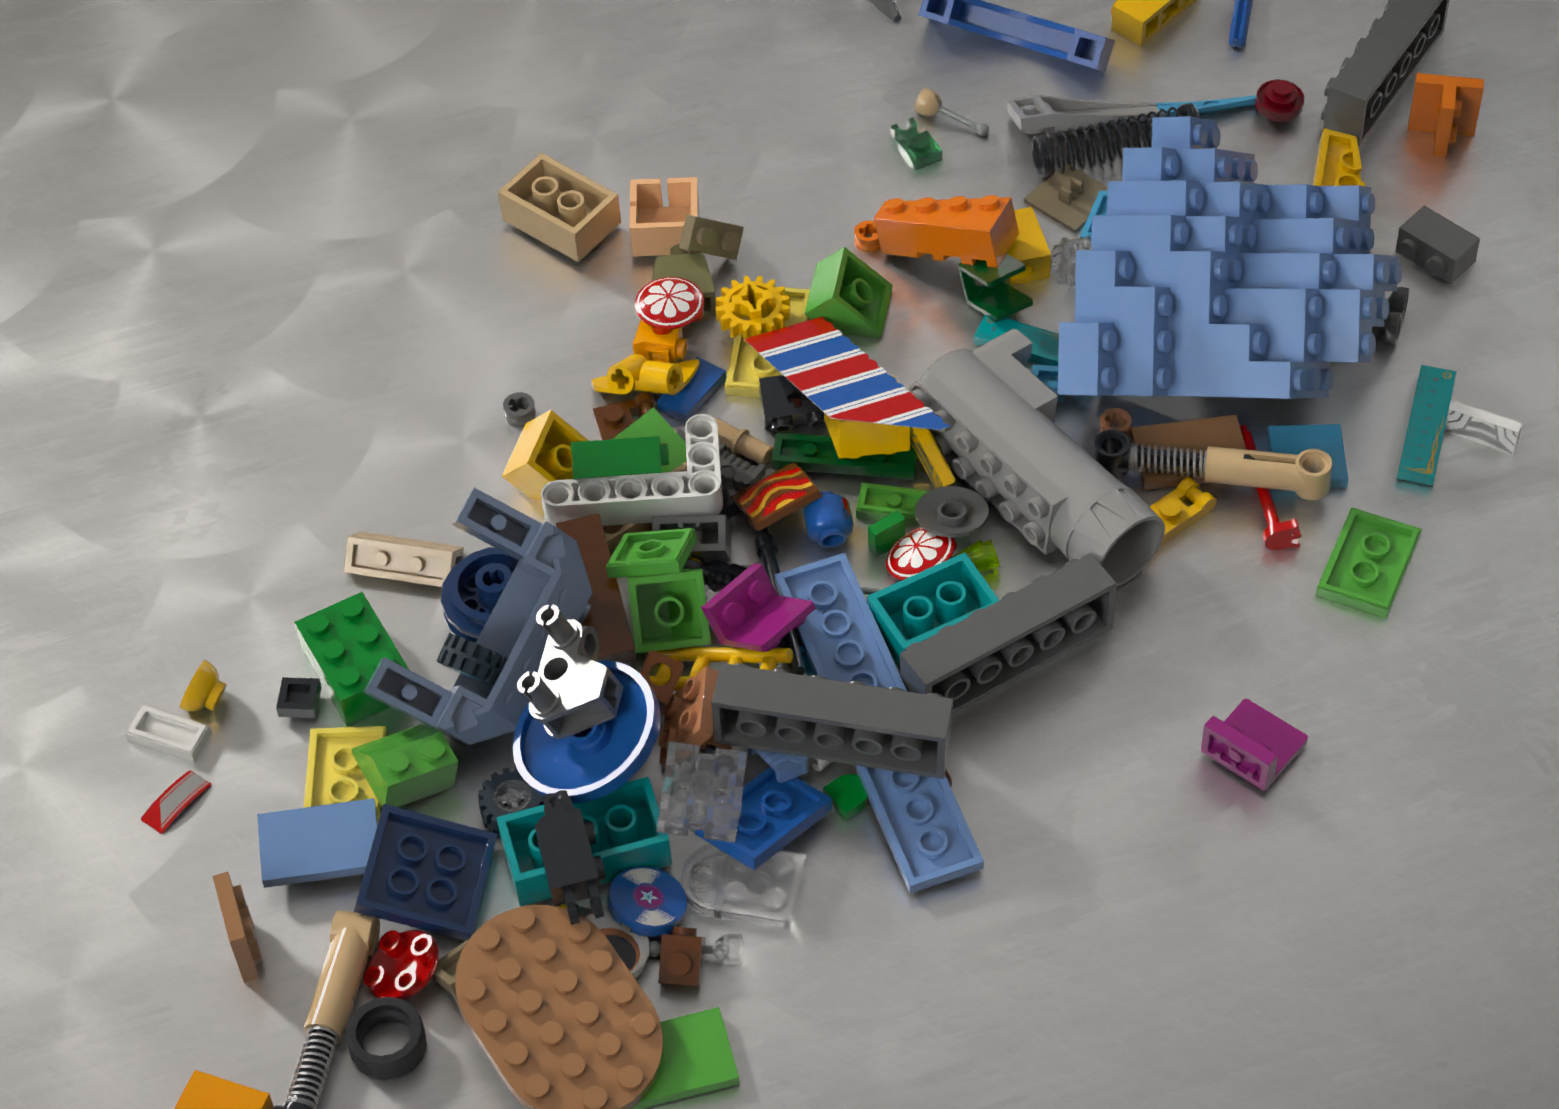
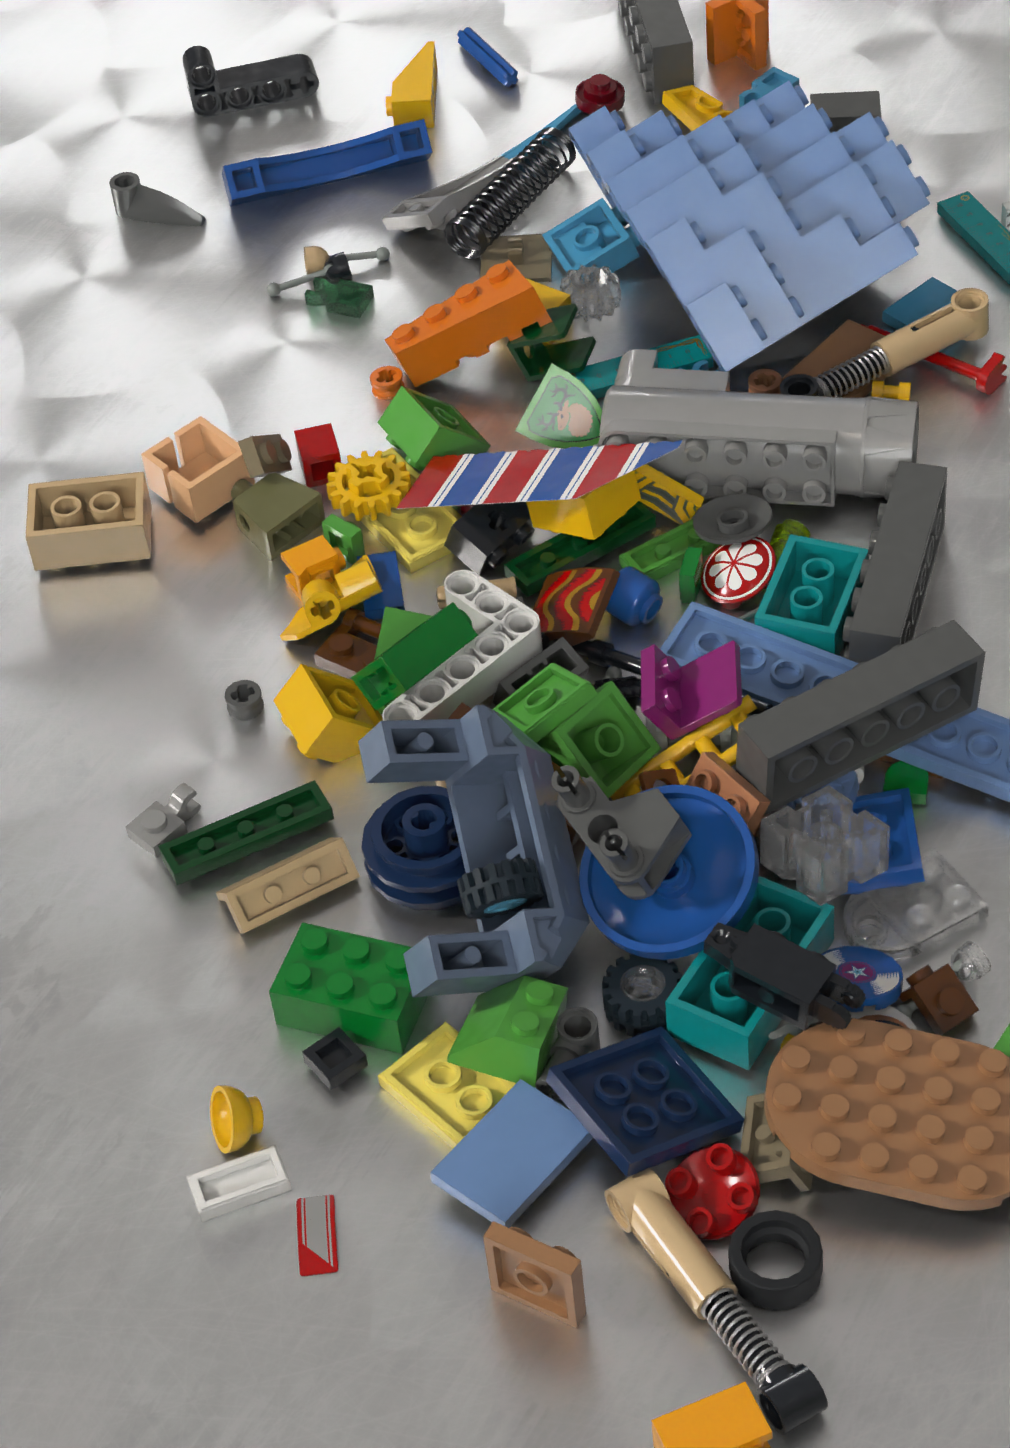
camera: 40 degrees left, 5 degrees down
dish [635,277,704,335] -> none
none -> light grey plate [125,783,201,858]
none -> dark green plate [158,780,334,886]
none -> hinge [267,251,353,297]
none -> red brick [294,423,341,488]
none -> bright green plate [322,514,365,565]
none -> shield [515,363,602,449]
none -> dark grey pin [535,1007,600,1100]
none -> dark azure plate [739,67,799,107]

